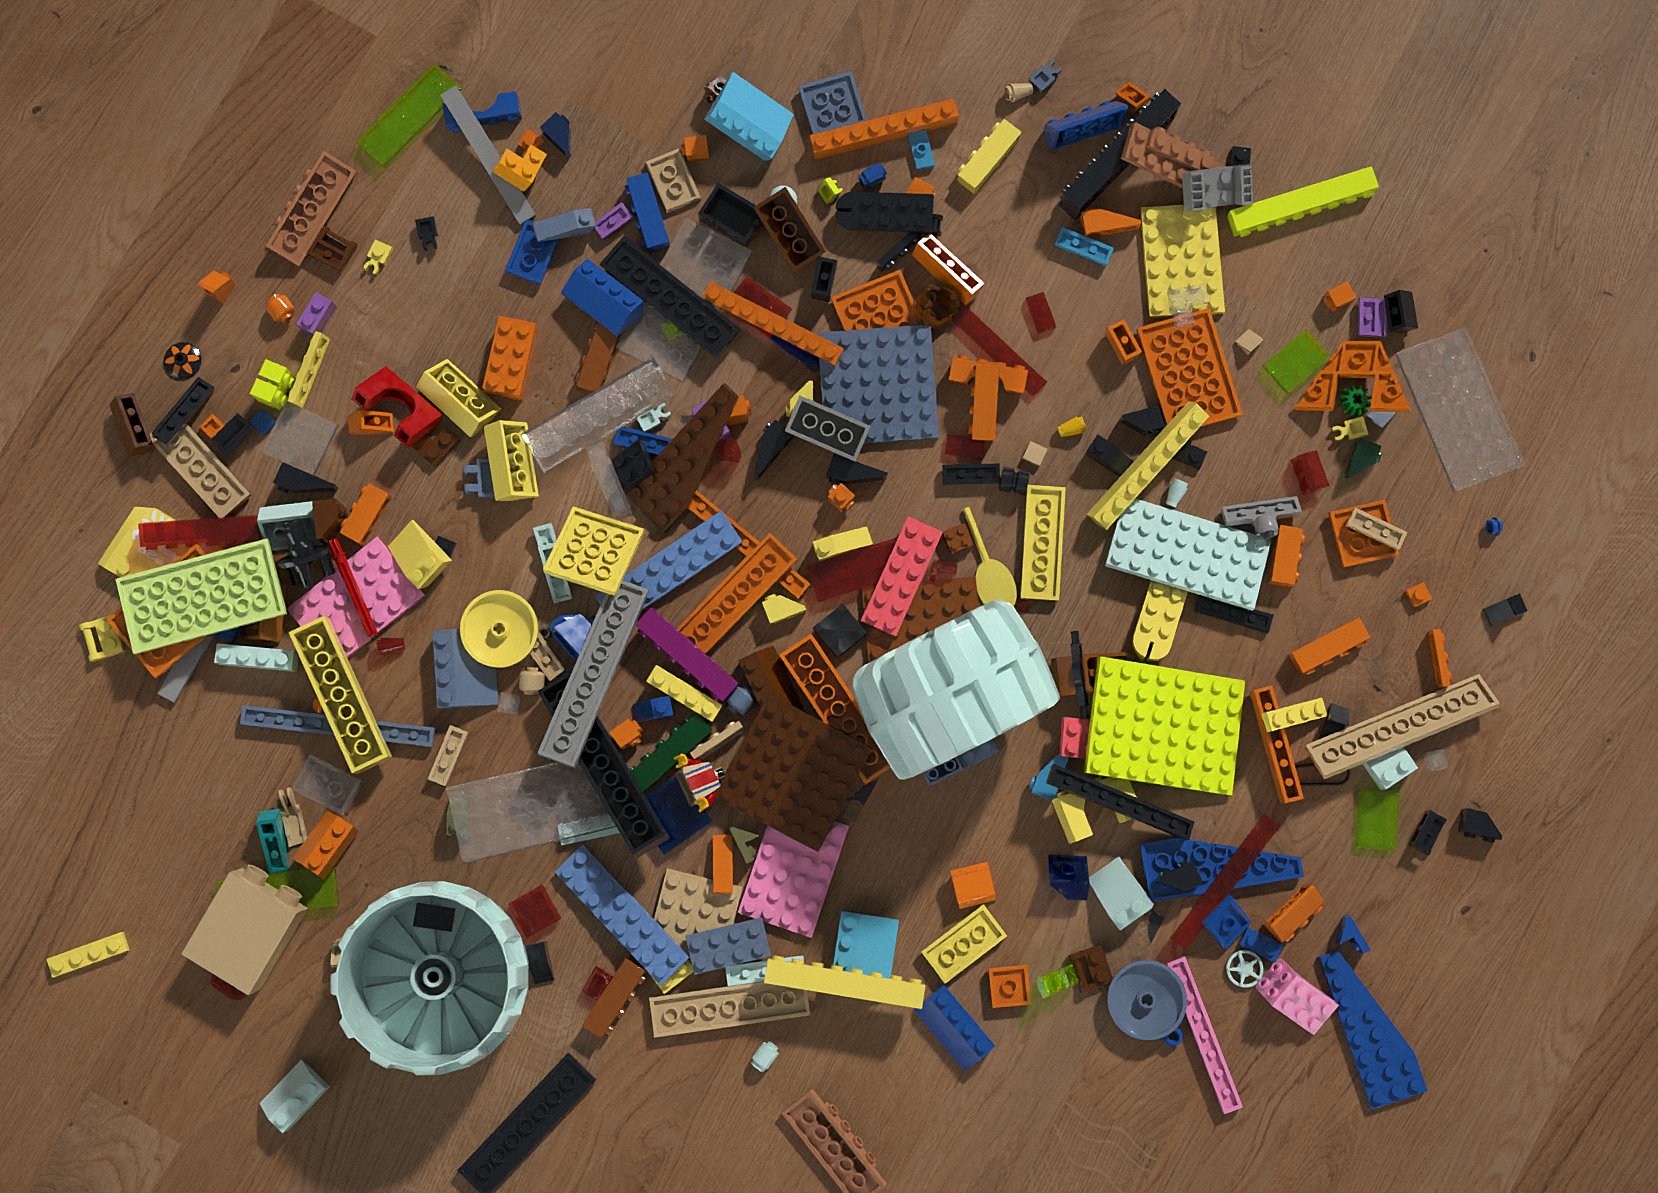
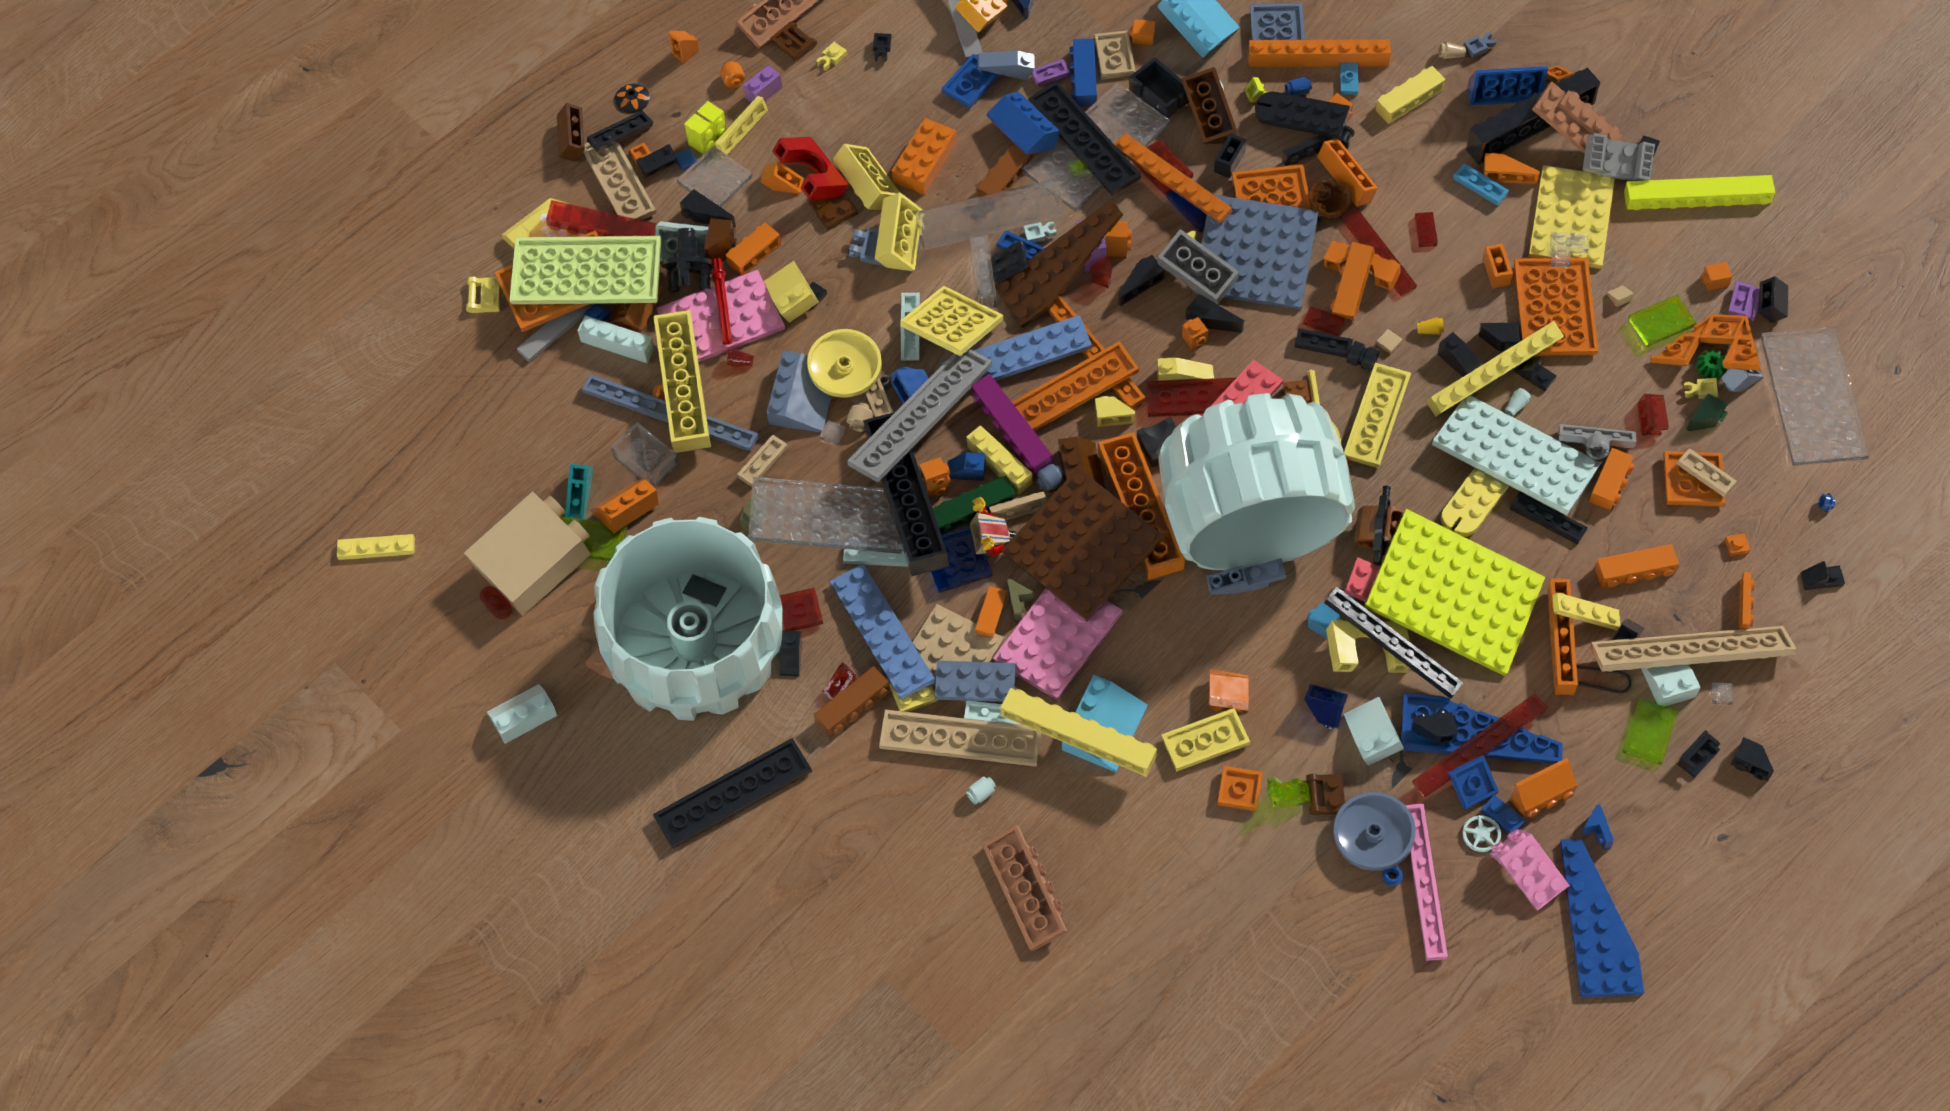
camera: 20 degrees right, 20 degrees down
tan arm [279,787,308,847] -> none
blue slope [913,984,996,1071] -> none

